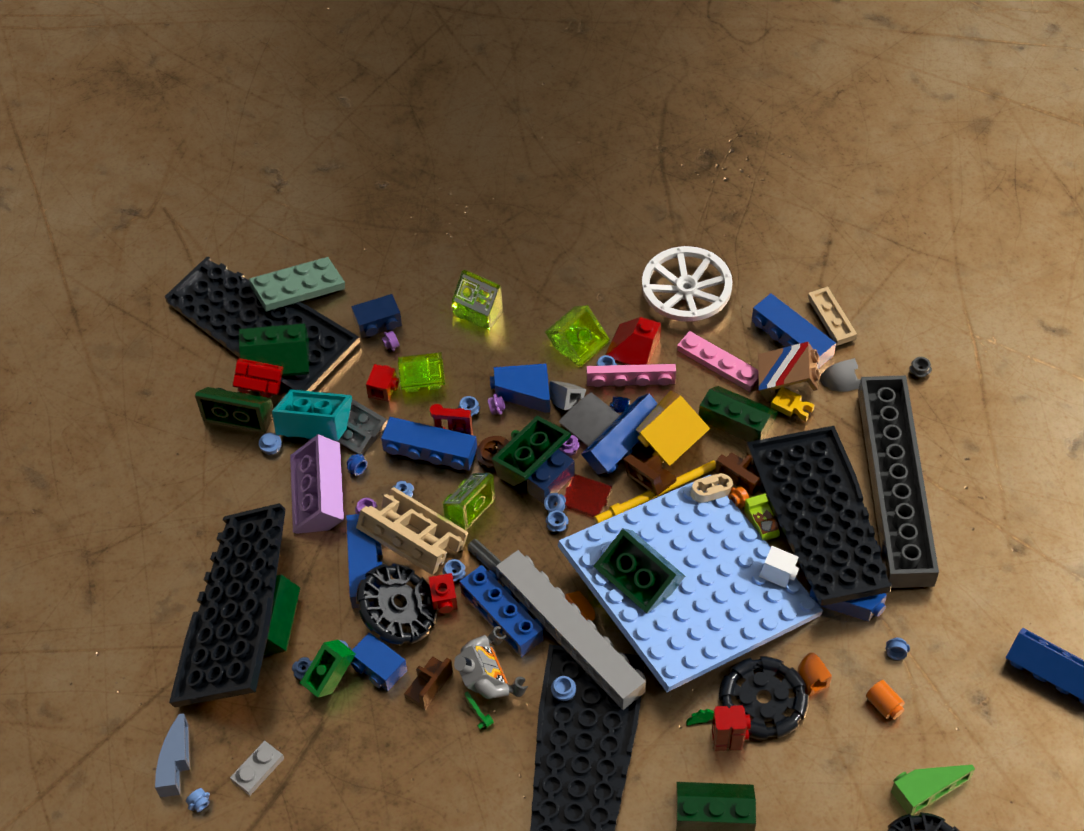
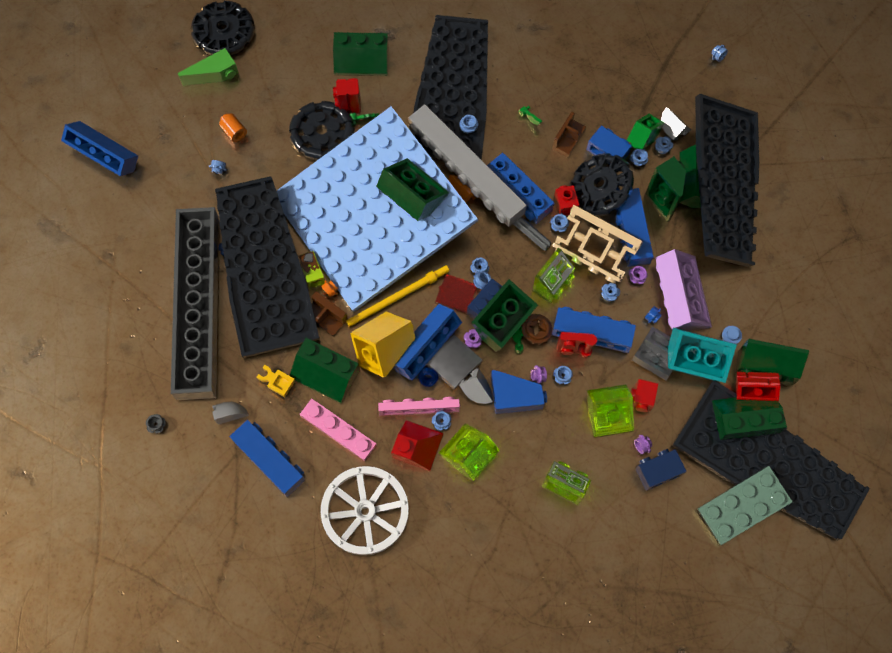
camera: 175 degrees right, 15 degrees up
sand blue slope [155,713,190,797] -> none
light grey plate [230,740,284,796] -> none
light grey torso [454,626,528,699] -> none
reddish brown panel [623,454,677,496] -> none
tan beam [690,473,733,503] -> none
medium nougat panel [758,342,820,402] -> none
white brick [759,546,799,588] -> none
orange brick [797,653,832,697] -> none
tan plate [808,287,857,346] -> none
none -> dark green slope [645,156,686,222]
none -> brick [661,107,691,140]

